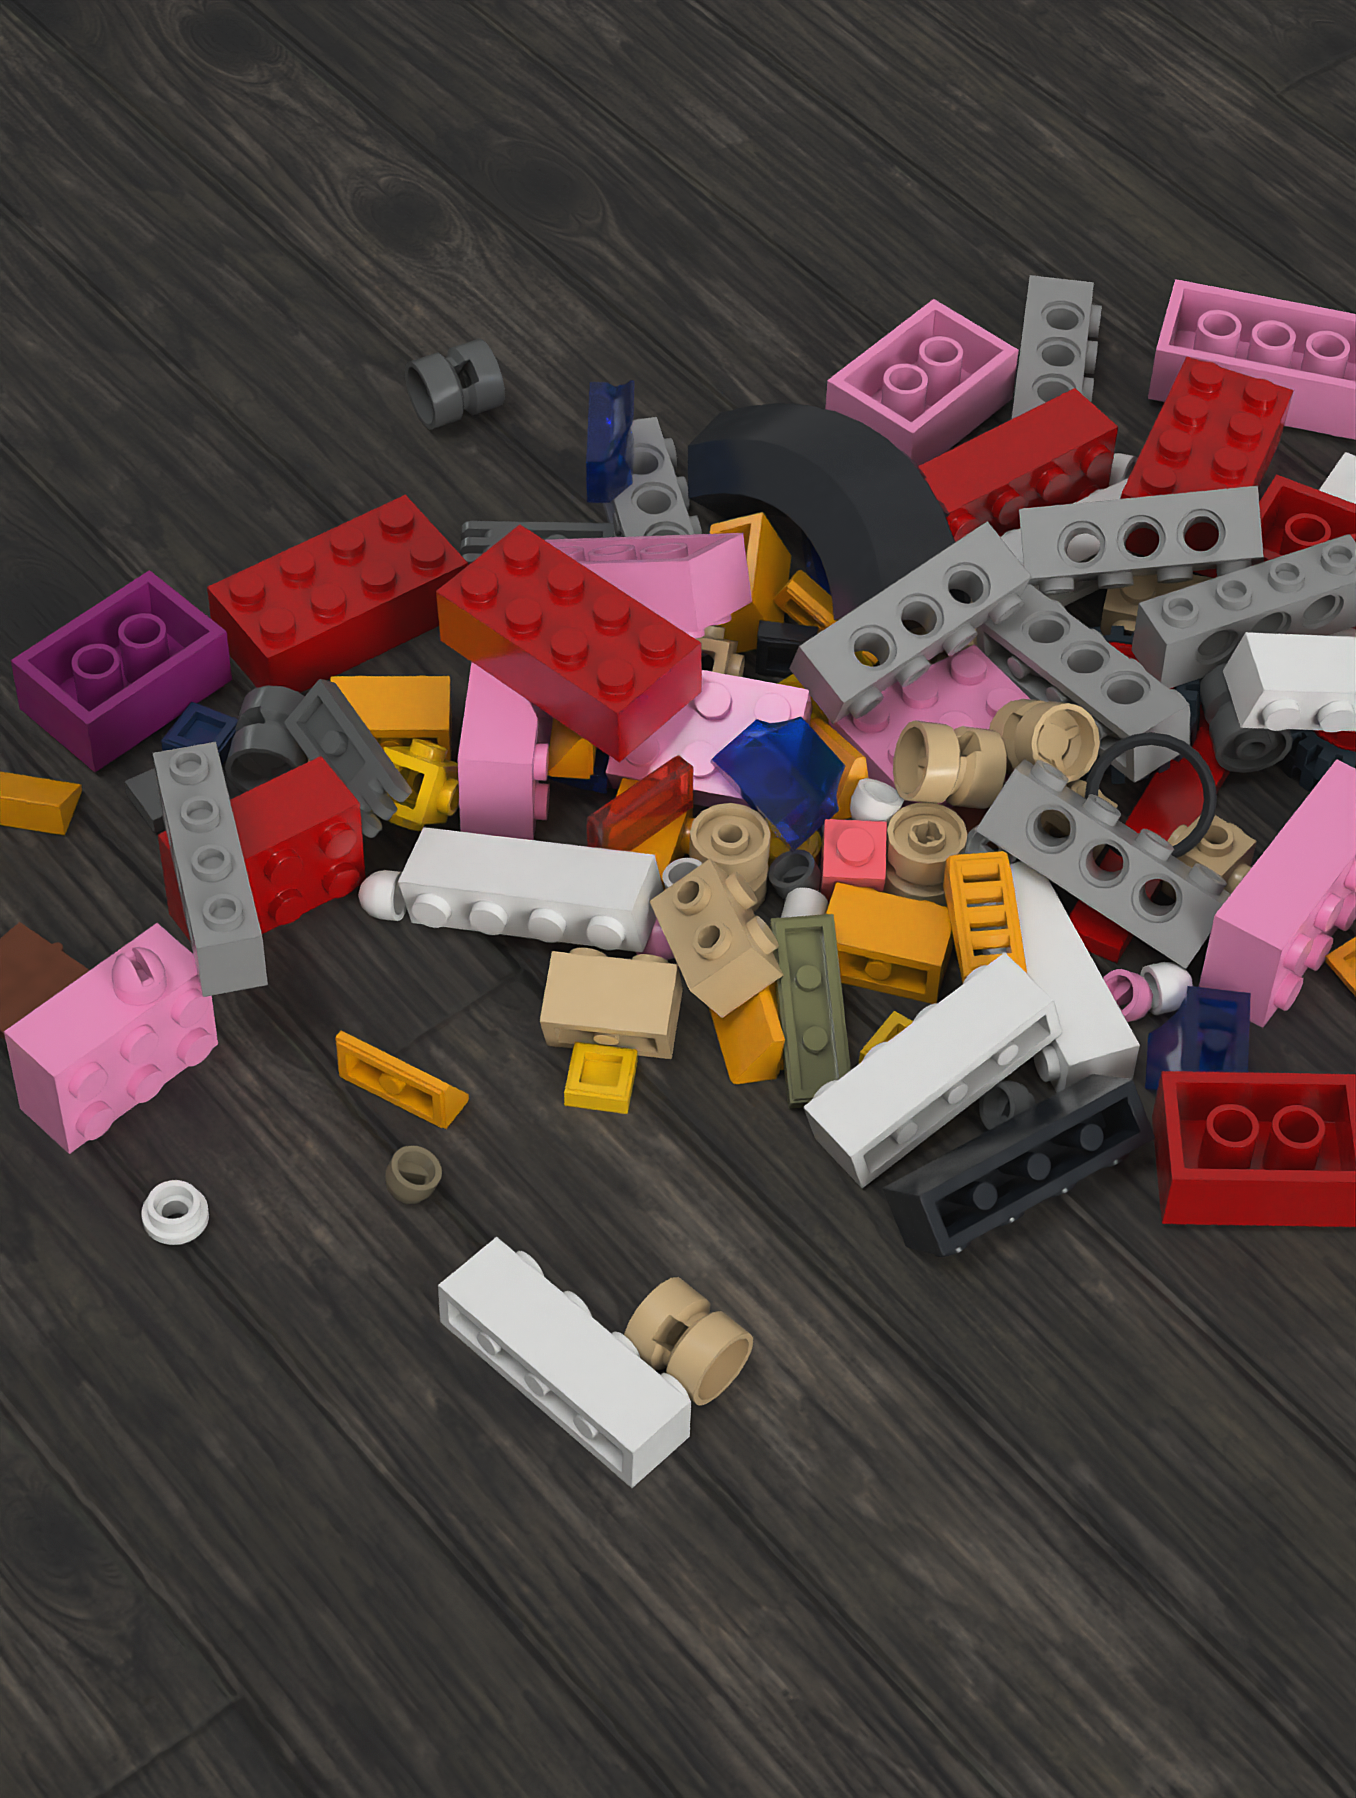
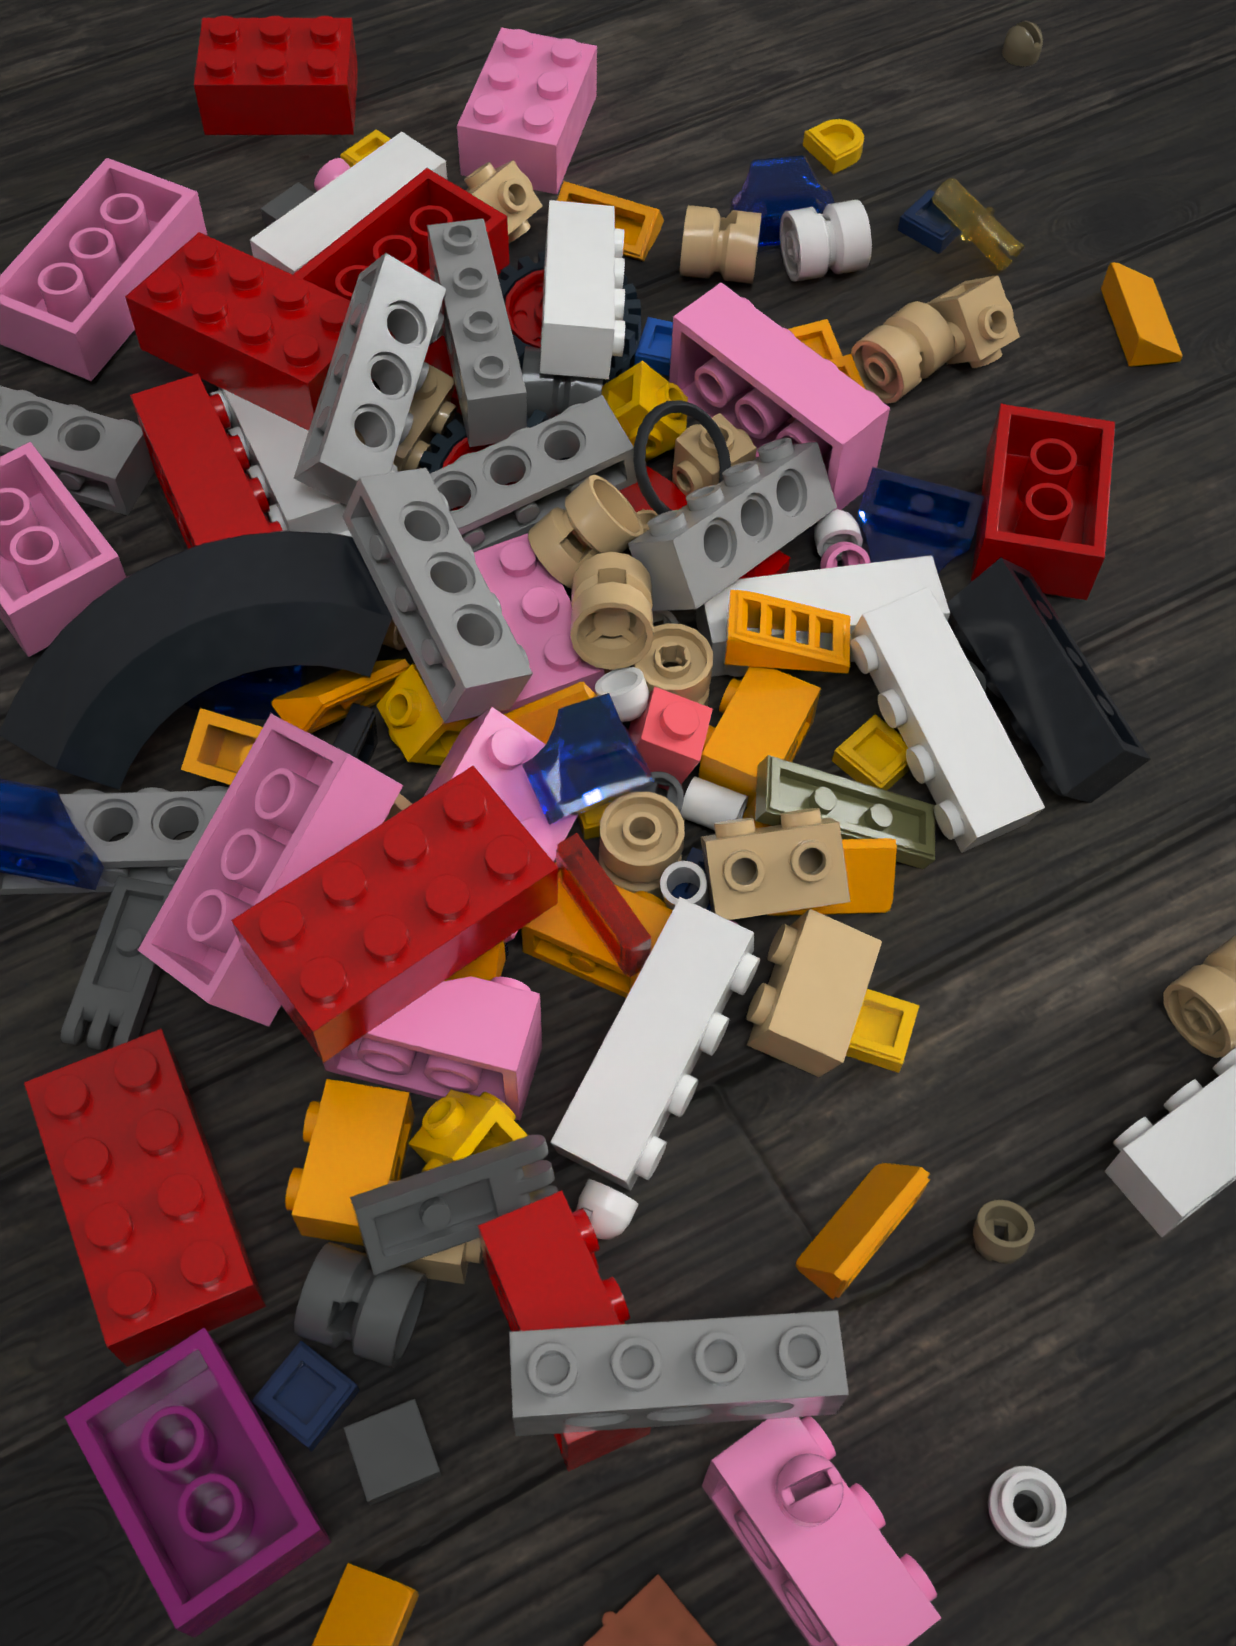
camera: 80 degrees left, 10 degrees up
none -> yellow brick [601,361,688,463]

